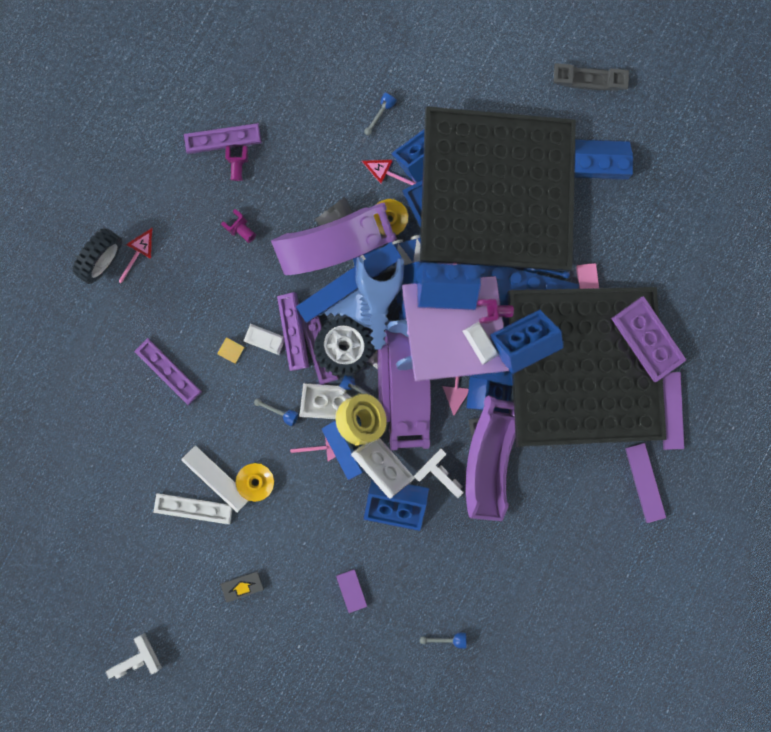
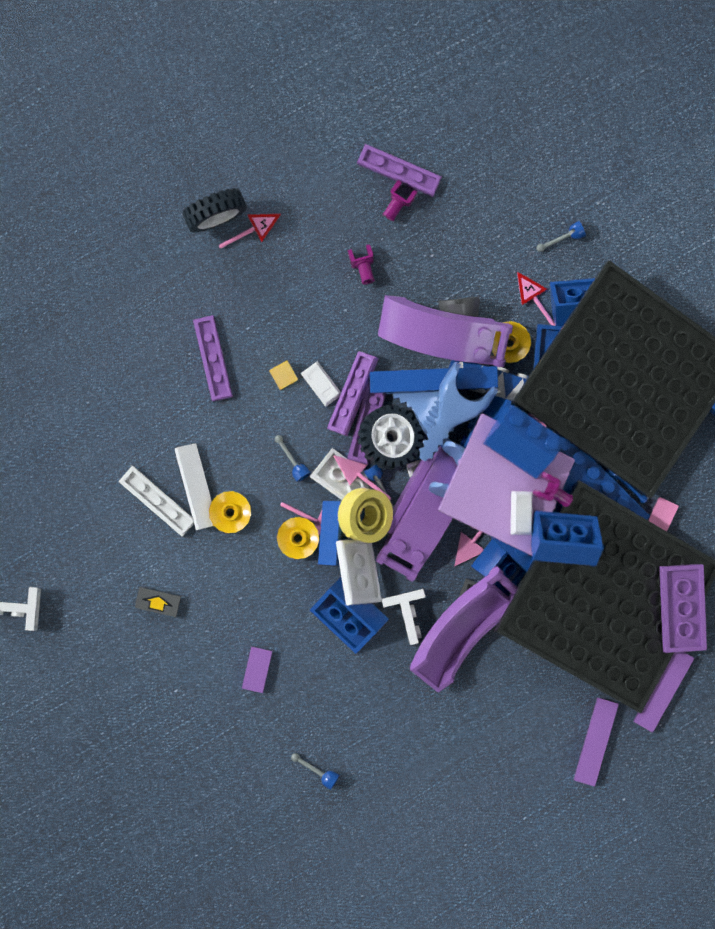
camera: 30 degrees right, 0 degrees up
none -> yellow dish [277,517,319,559]
none -> bright pink piece [334,455,391,500]

